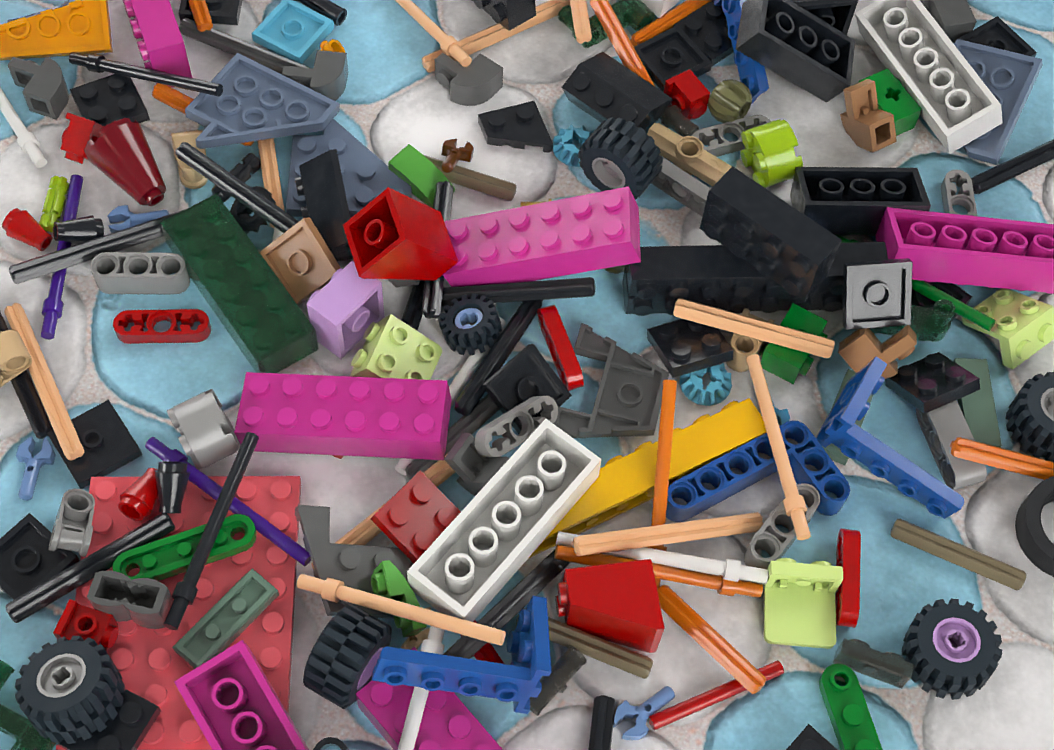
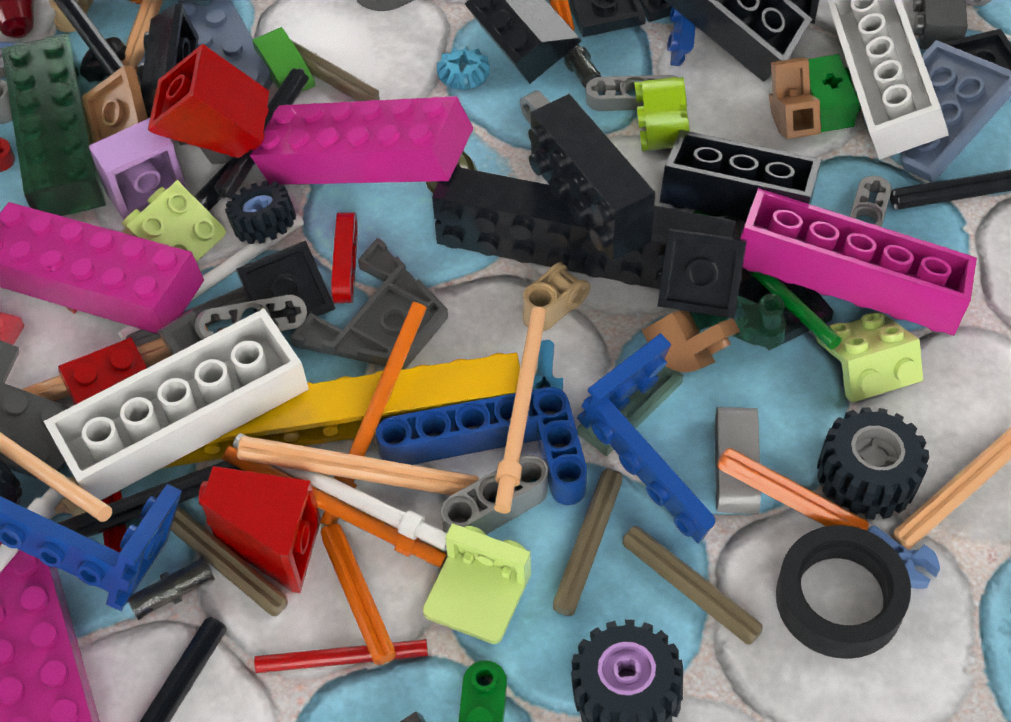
camera: 25 degrees right, 5 degrees down
black axle [211,153,261,203] -> none
bright green slope [371,560,427,638] -> none
reddish brown bar [441,139,474,173] -> none
black axle [441,277,596,307] -> none
black axle [454,300,543,417] -> none
black wing [478,101,553,153] -> none
black wheel [578,117,663,200] -> none
medium blue bar [613,686,675,740] -> none
tan piece [647,123,732,187] -> none
black plate [647,319,733,378] -> none
red brick [664,69,710,121] -> none
light nougat axle [673,298,835,359] -> none
medium azure gear [680,363,732,406] -> none
olive piece [708,79,752,123] -> none
green brick [761,303,828,385] -> none
clear smoke plate [832,638,914,689] -> none
red beam [835,528,861,628] -> none
black plate [885,352,980,414] -> none
sand green tile [954,358,1002,448] -> none
none -> dark tan axle [553,468,623,616]

